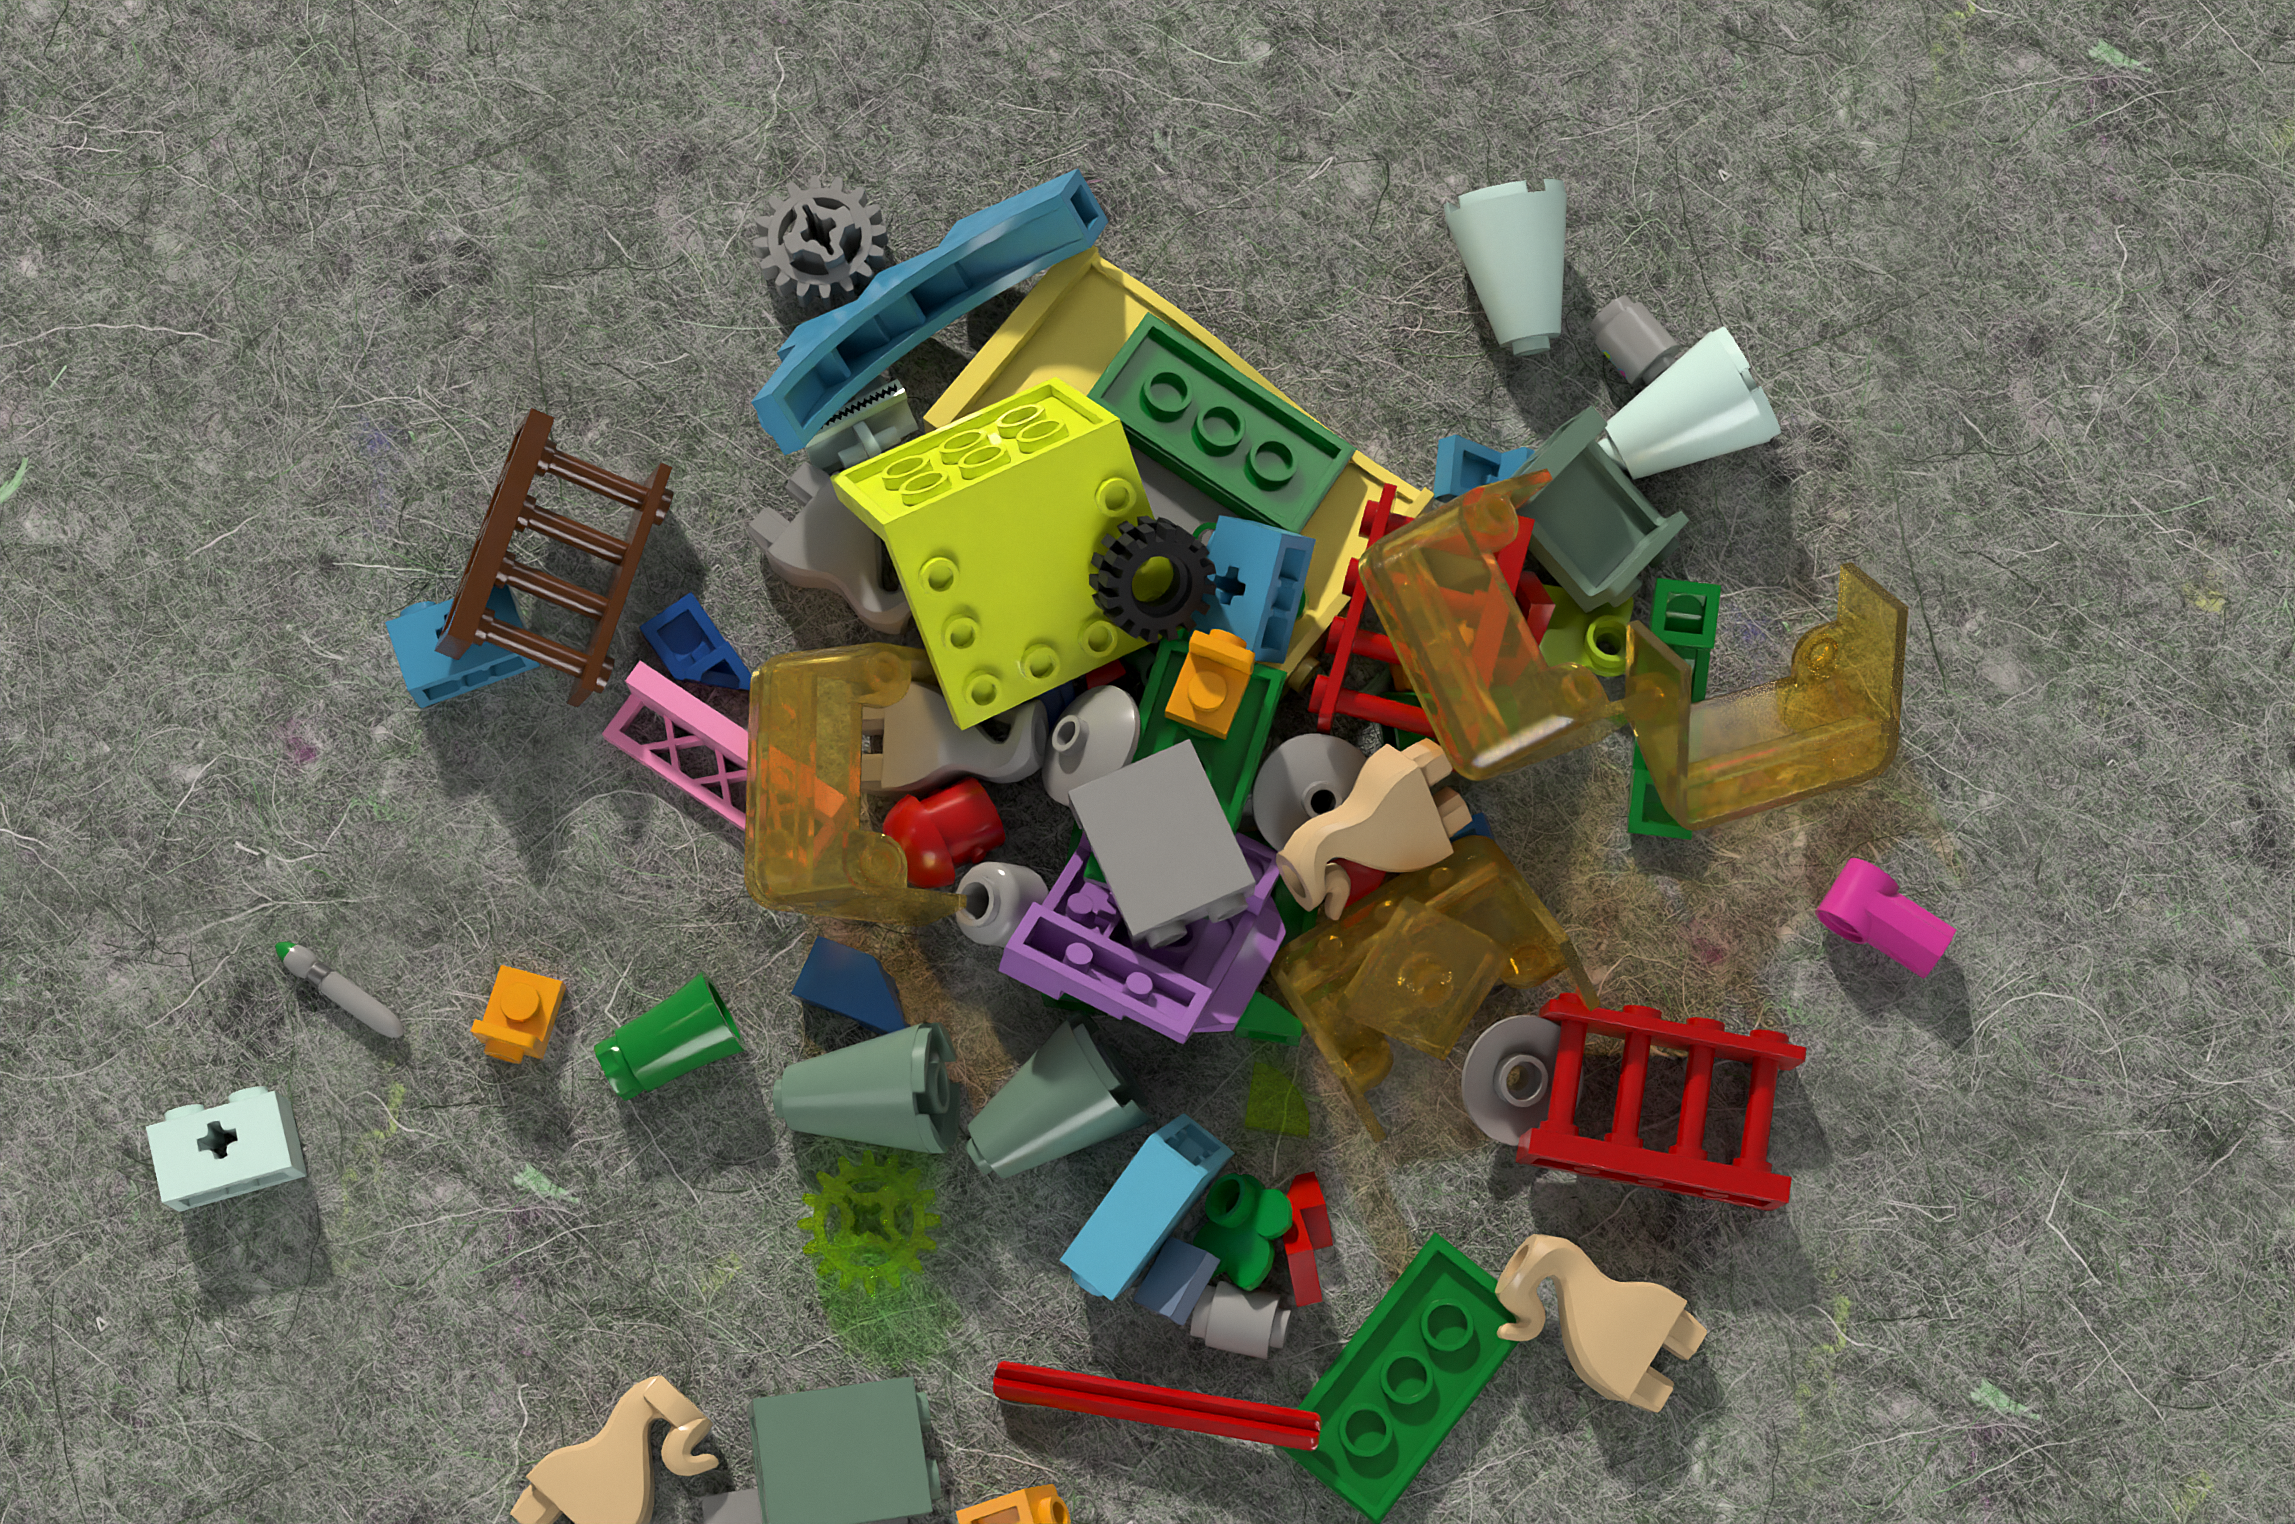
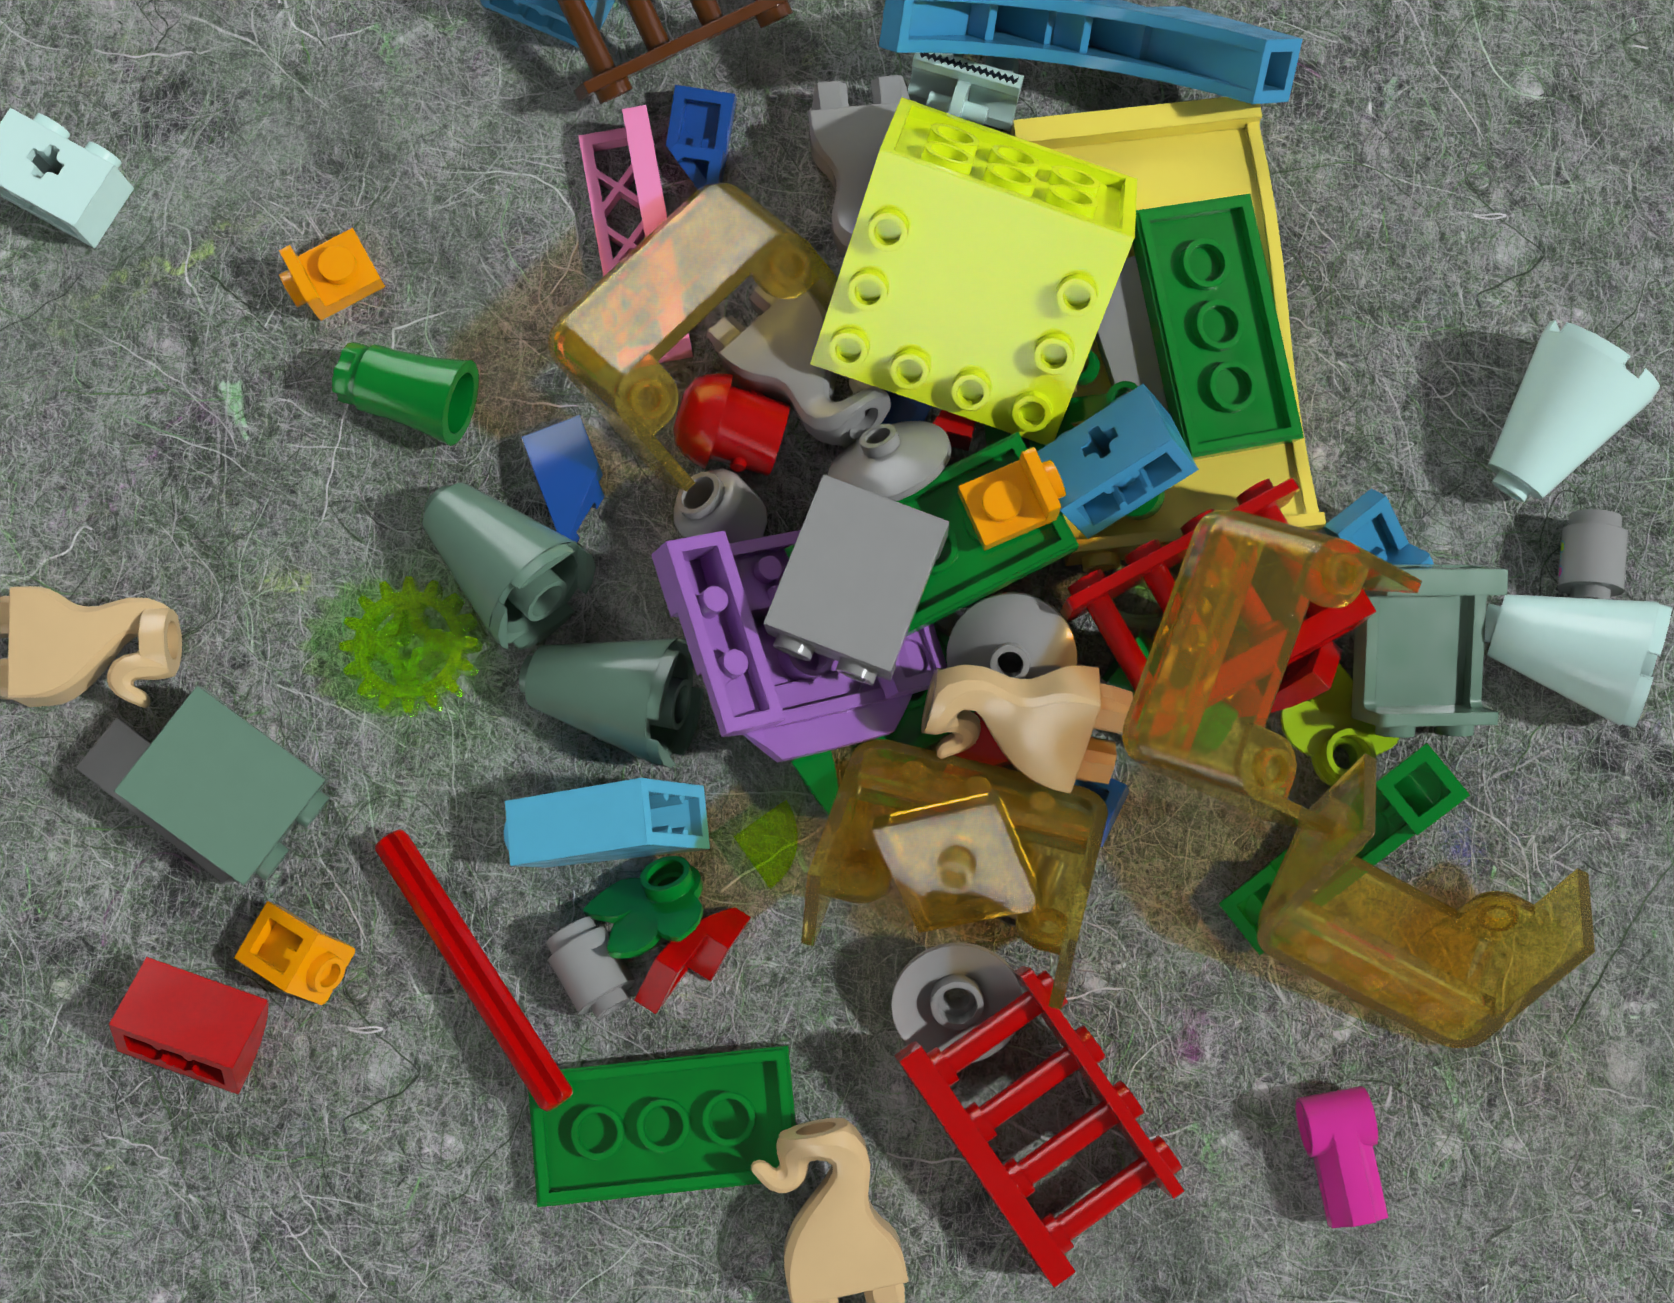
camera: 45 degrees right, 5 degrees up
light grey piece [275,941,404,1038] -> none
black tyre [1089,516,1217,643] -> none
sand blue piece [1133,1236,1221,1326] -> none

